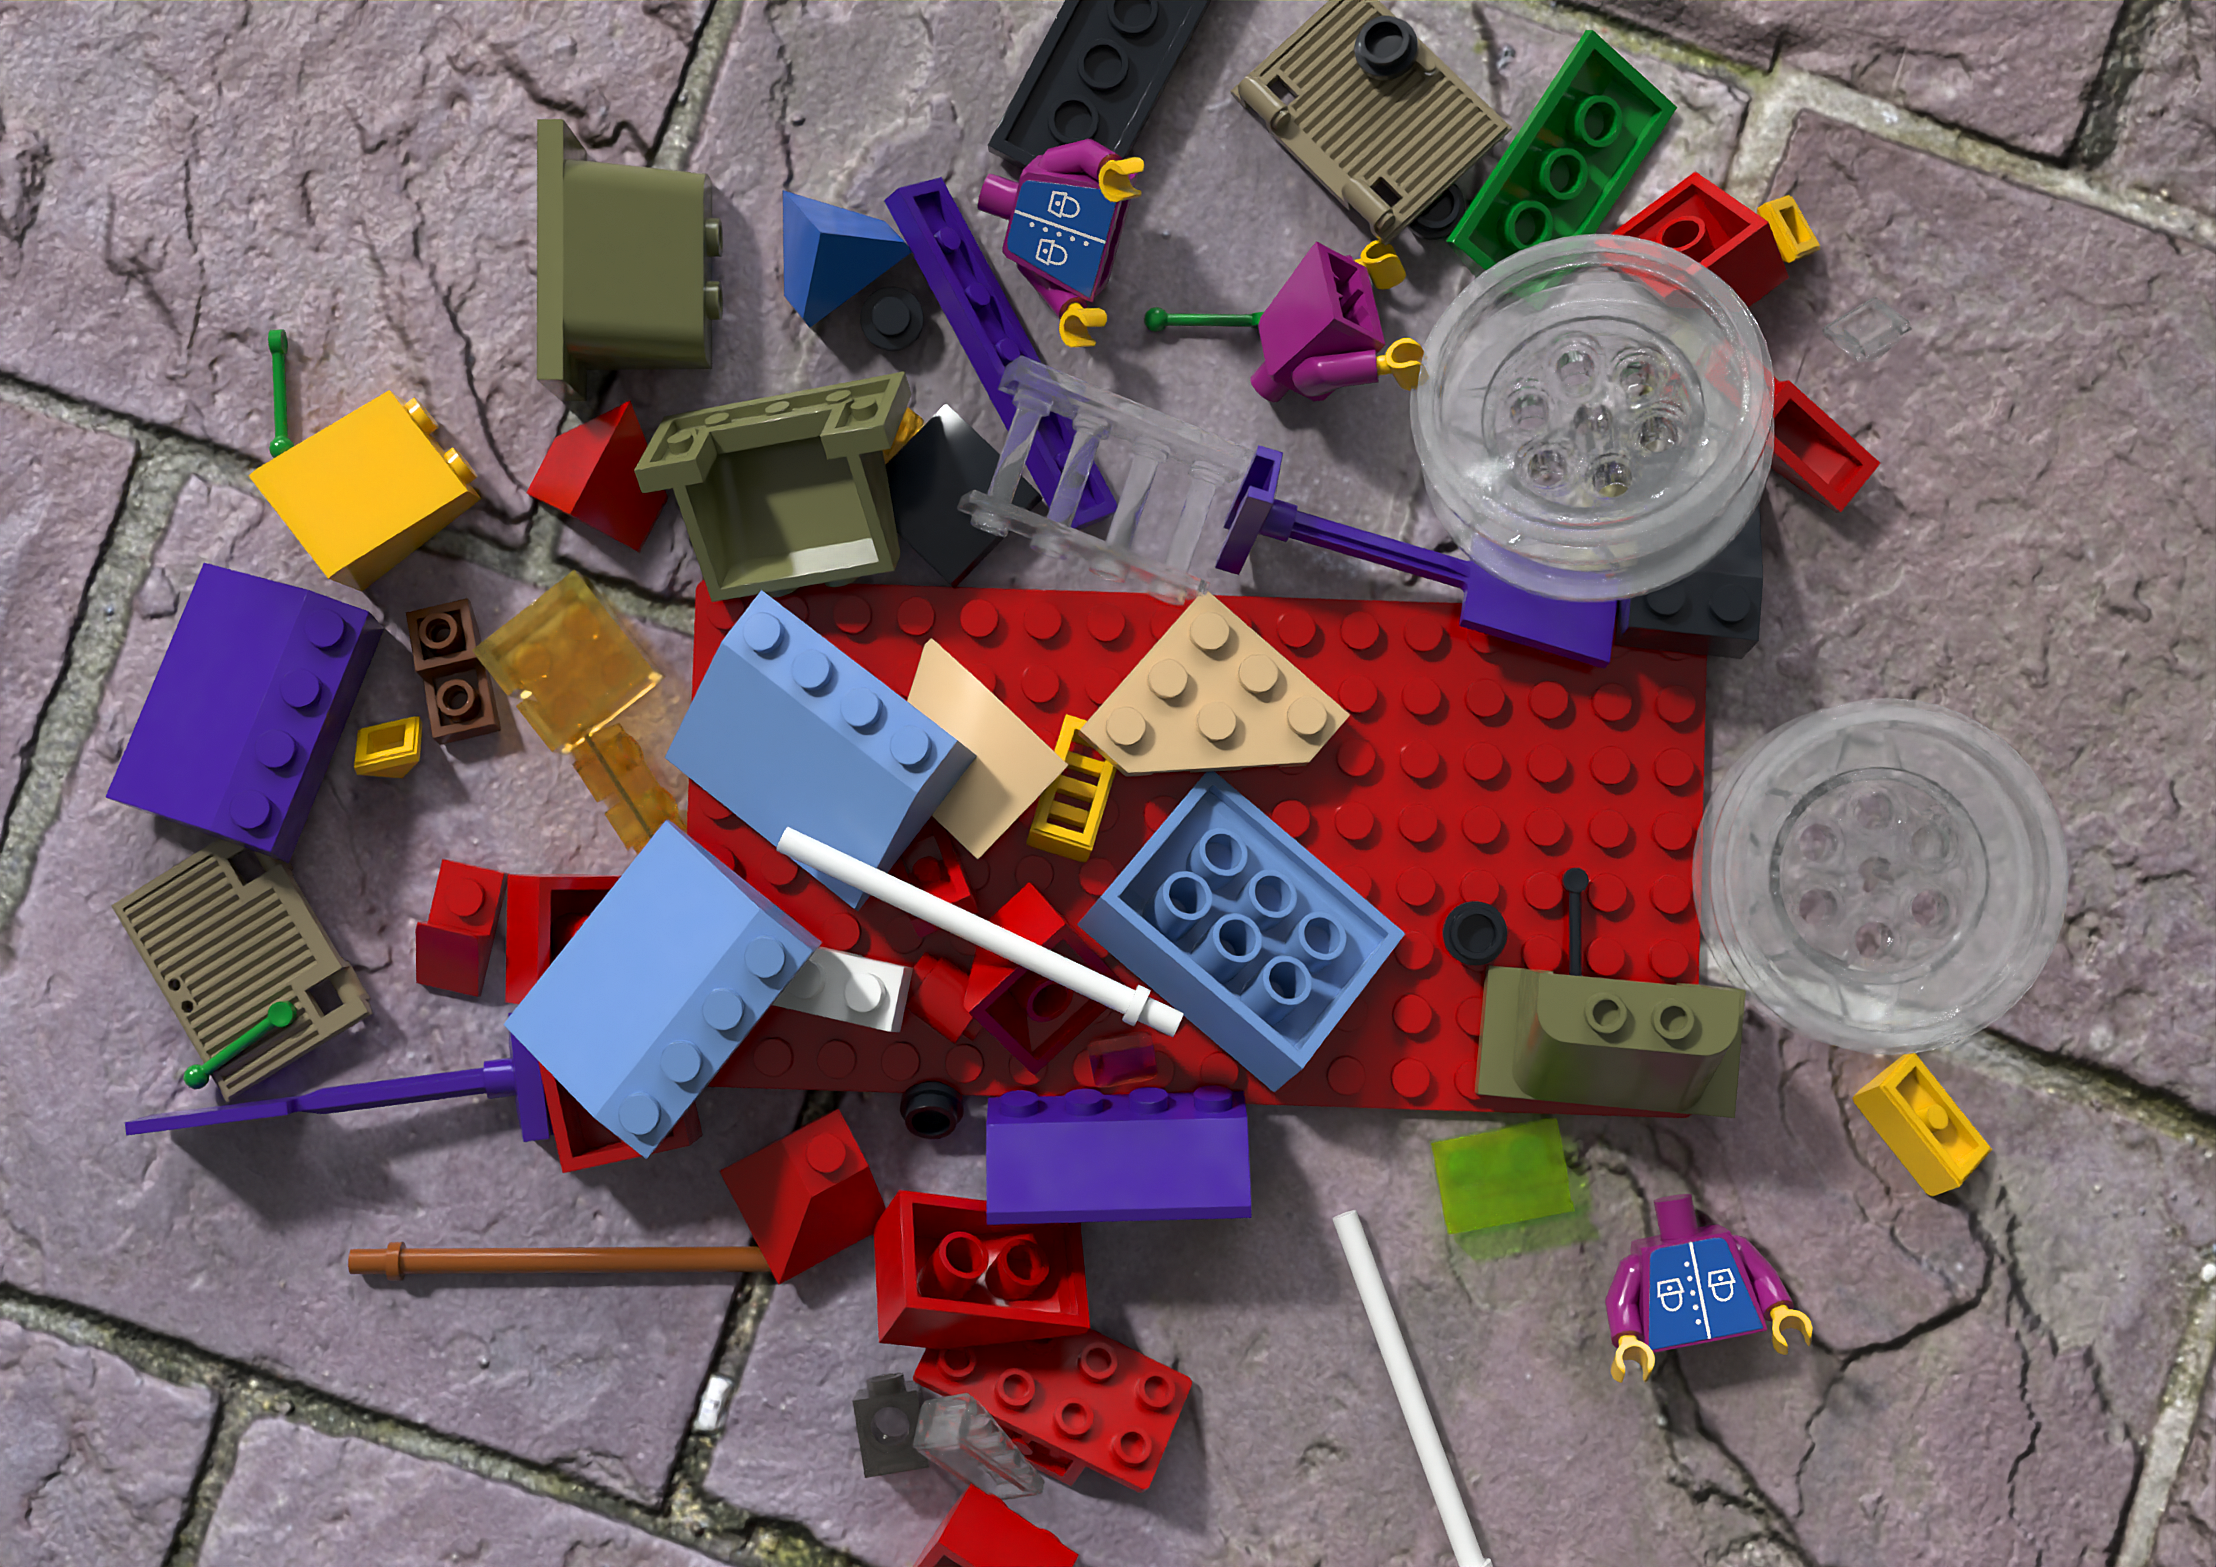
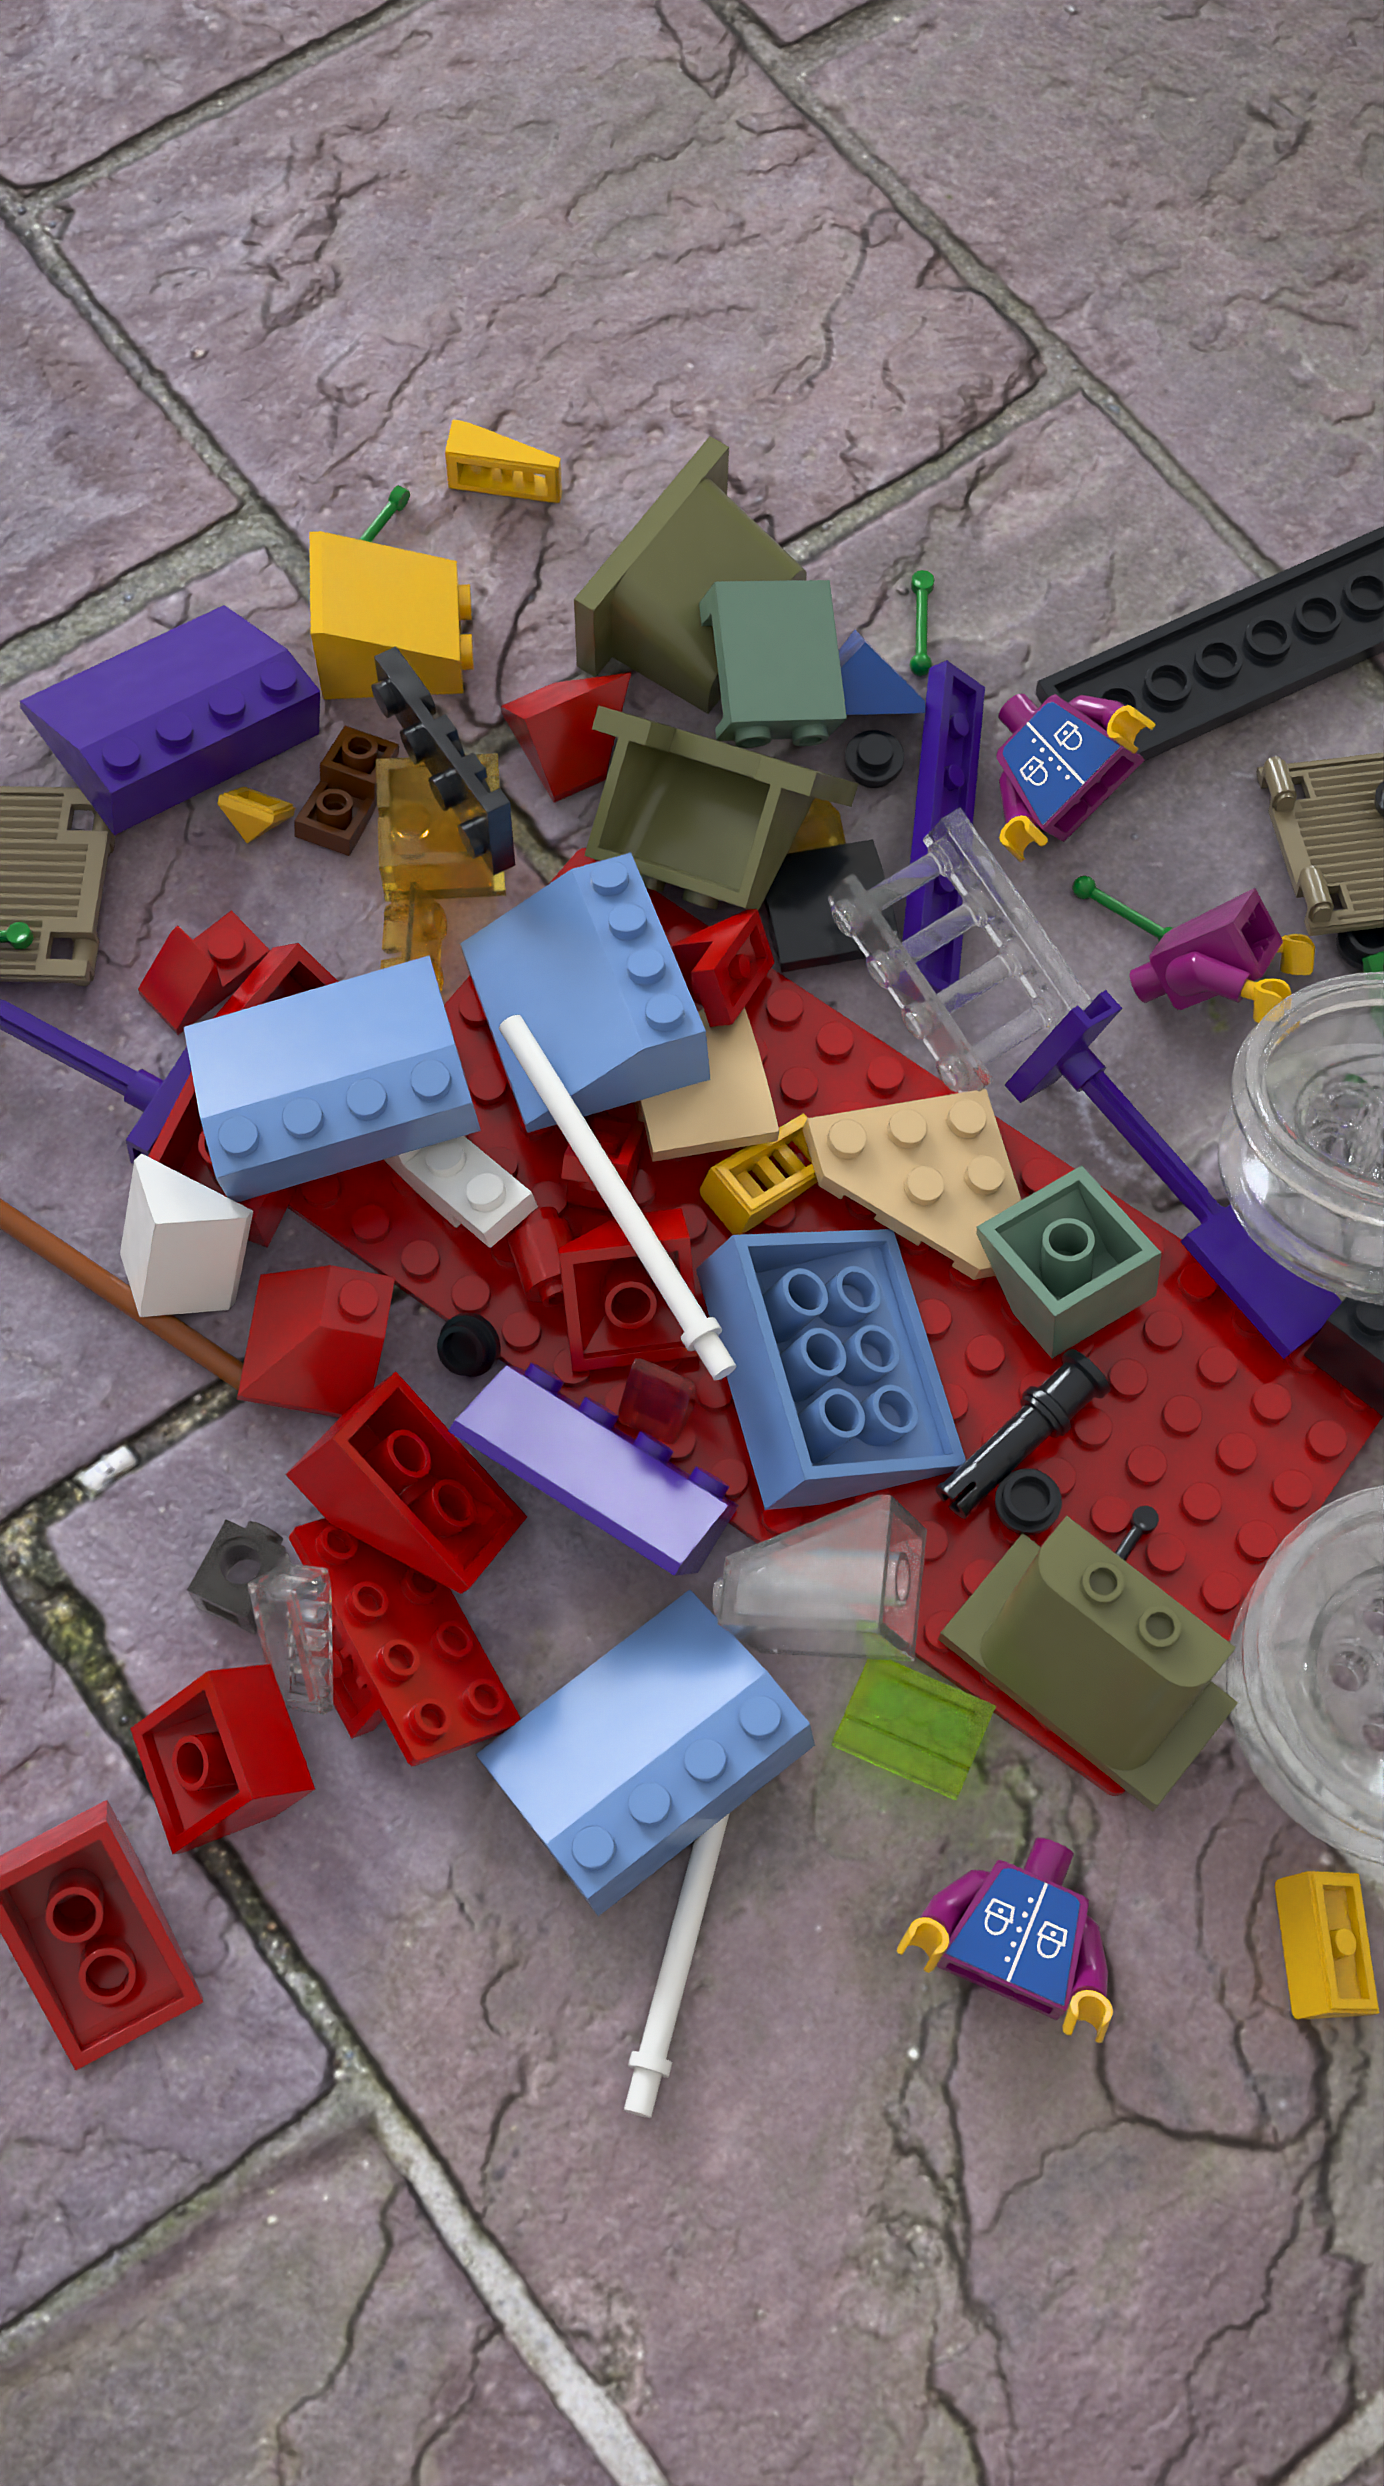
camera: 30 degrees right, 20 degrees down
none -> white slope [120,1153,253,1317]
none -> black wing [371,646,515,876]
none -> yellow slope [445,419,562,503]
none -> medium blue slope [476,1589,815,1917]
none -> red slope [671,908,775,1027]
none -> sand green panel [699,580,847,748]
none -> clear slope [713,1495,927,1662]
none -> green hinge [909,570,935,676]
none -> black pin [935,1349,1111,1519]
none -> sand green slope [976,1165,1161,1358]

